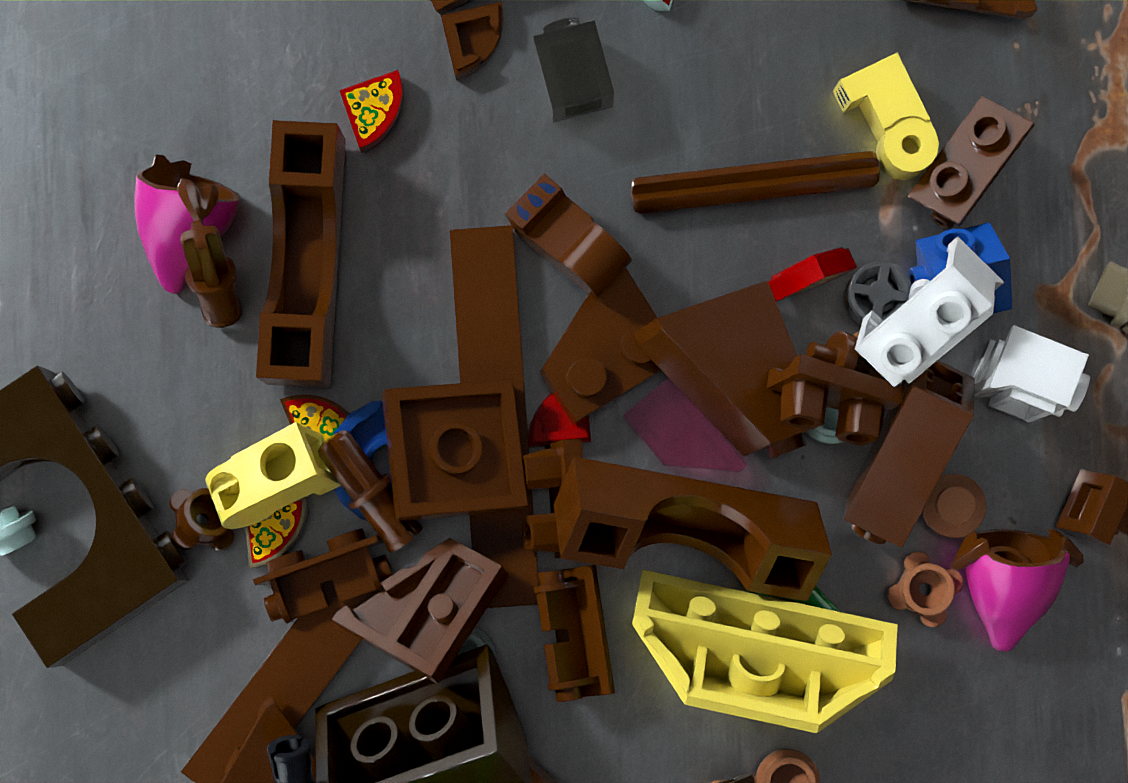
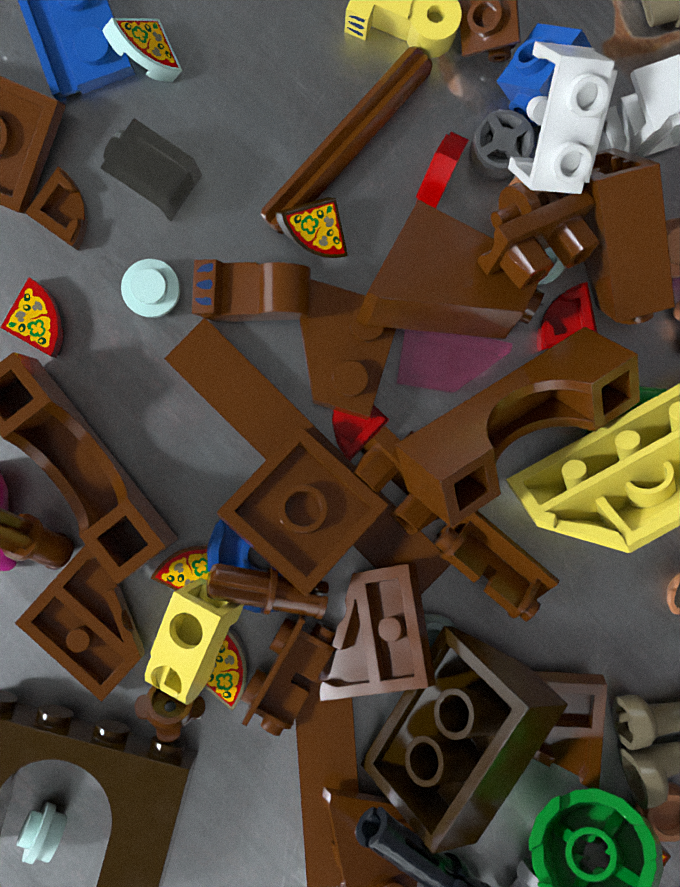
camera: 45 degrees left, 5 degrees up
none -> reddish brown wing [15,544,146,702]
none -> light aqua plate [121,259,181,318]
none -> tile [275,197,348,258]
none -> red tile [537,282,598,352]

